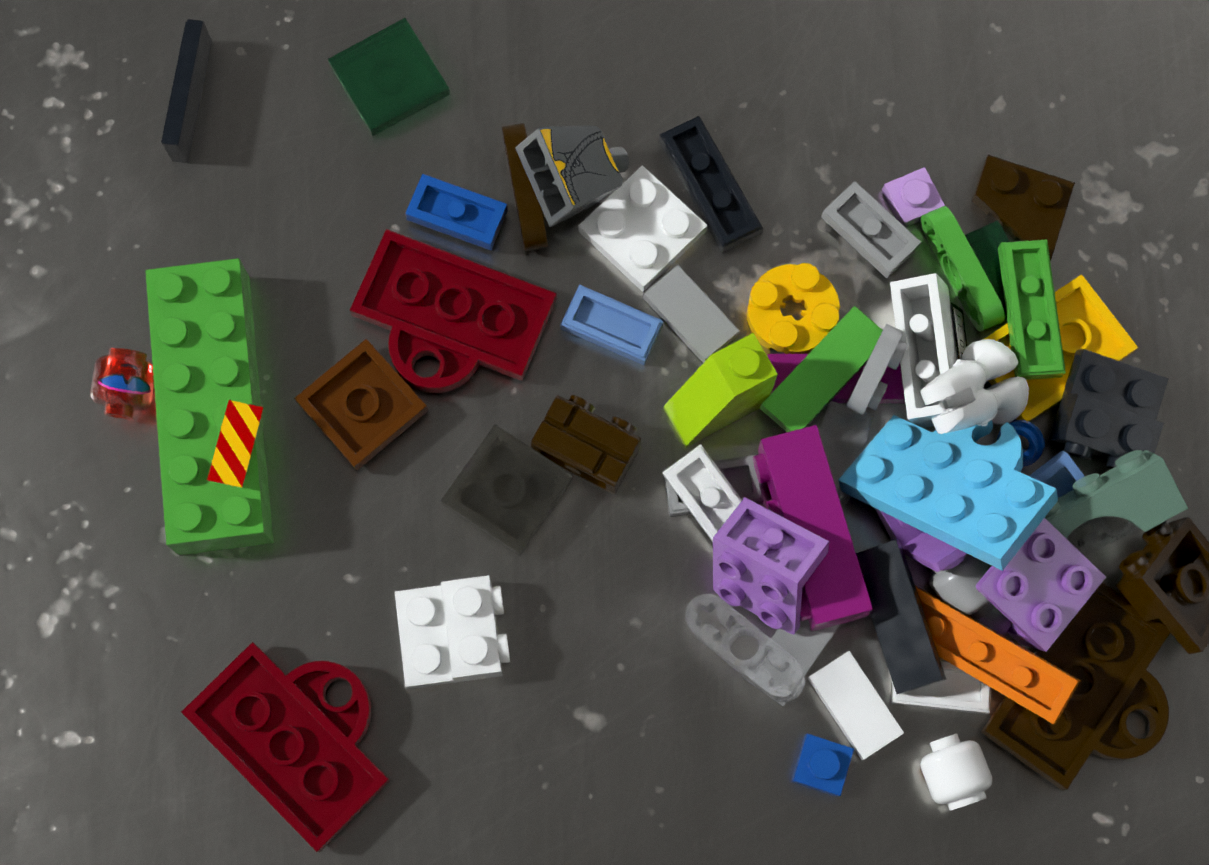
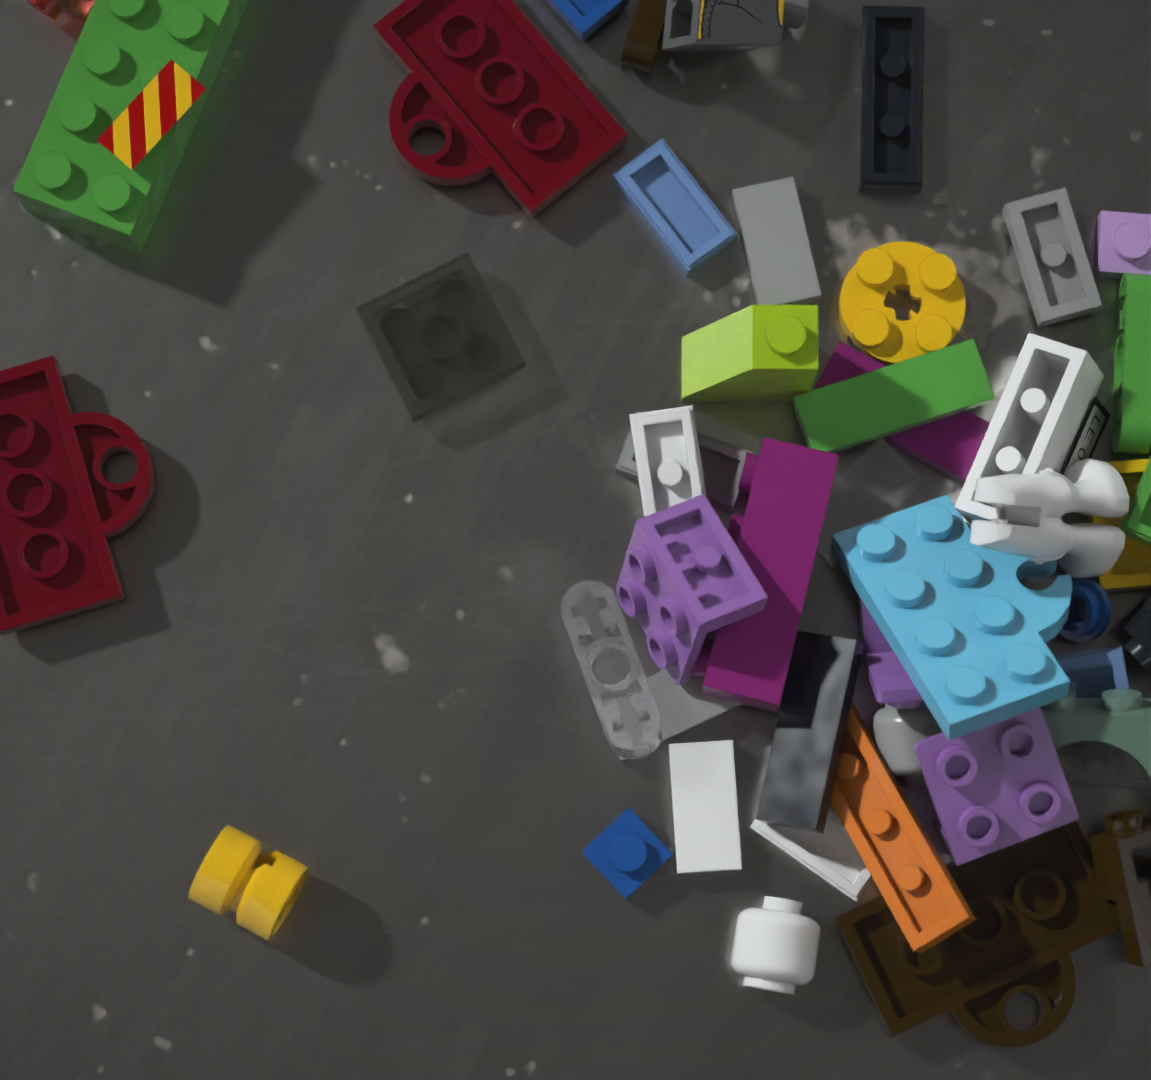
camera: 30 degrees right, 5 degrees up
reddish brown plate [294,339,428,471] -> none
white plate [395,575,510,689] -> none
dark brown brick [531,395,642,495] -> none
white plate [578,165,707,292] -> none
light grey plate [846,323,908,415] -> none

